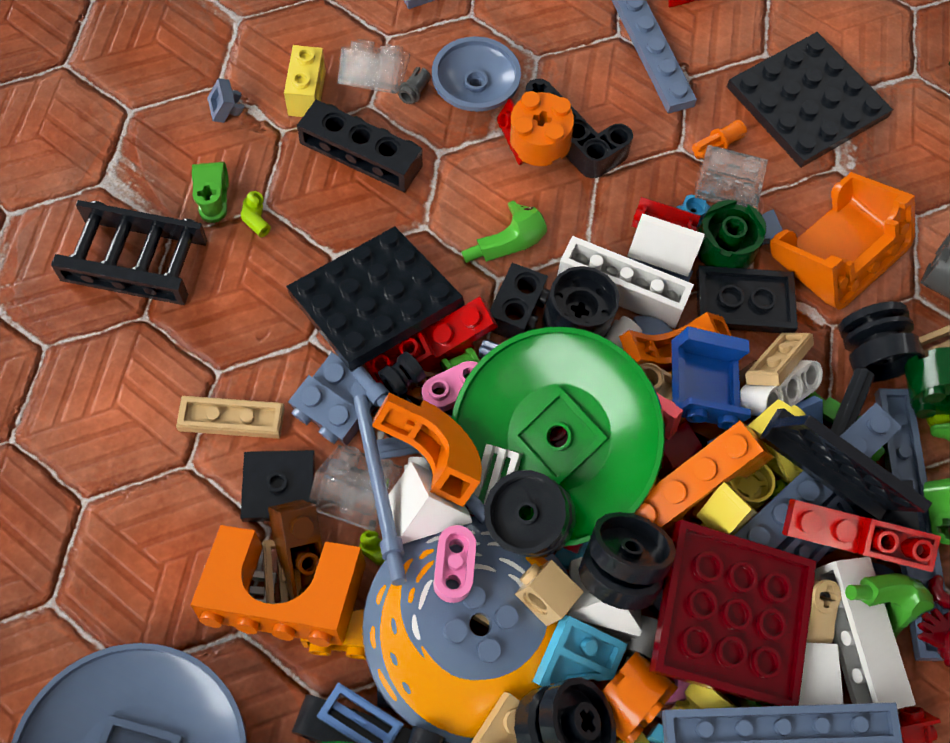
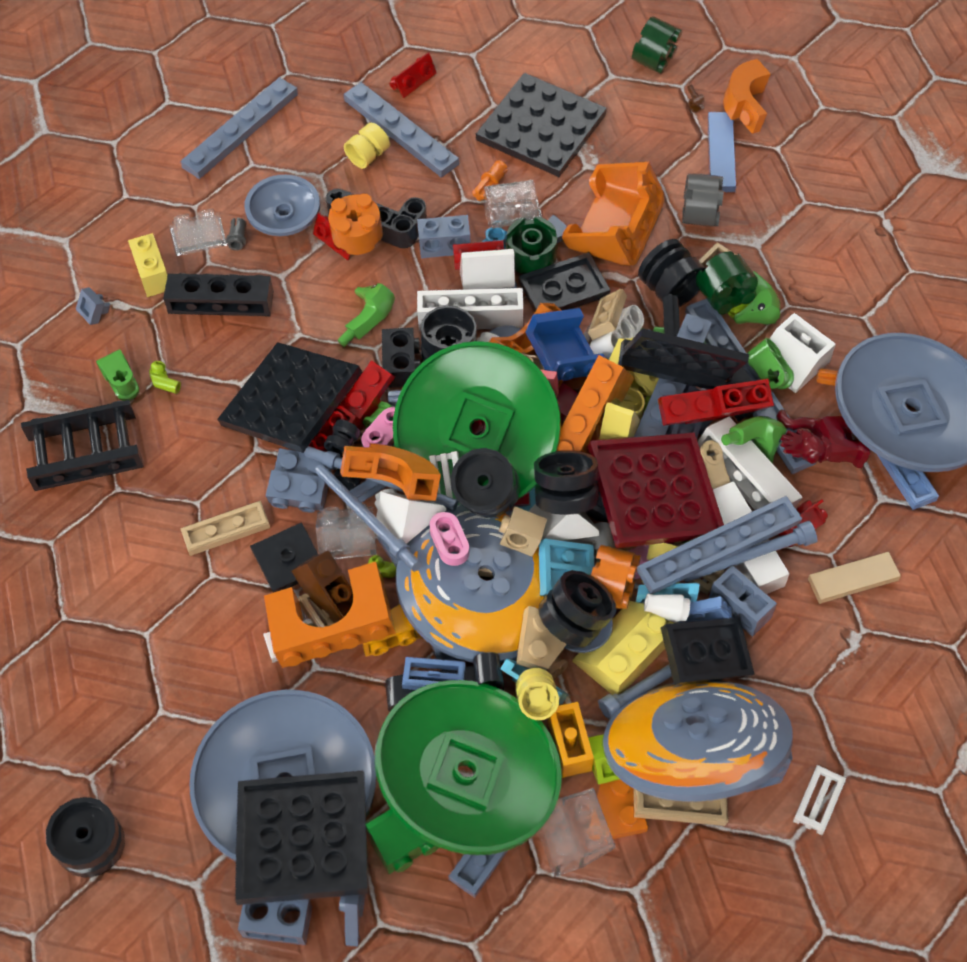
camera: 20 degrees left, 5 degrees down
none -> light yellow wheel [344,122,390,169]
none -> sand blue brick [417,215,470,258]

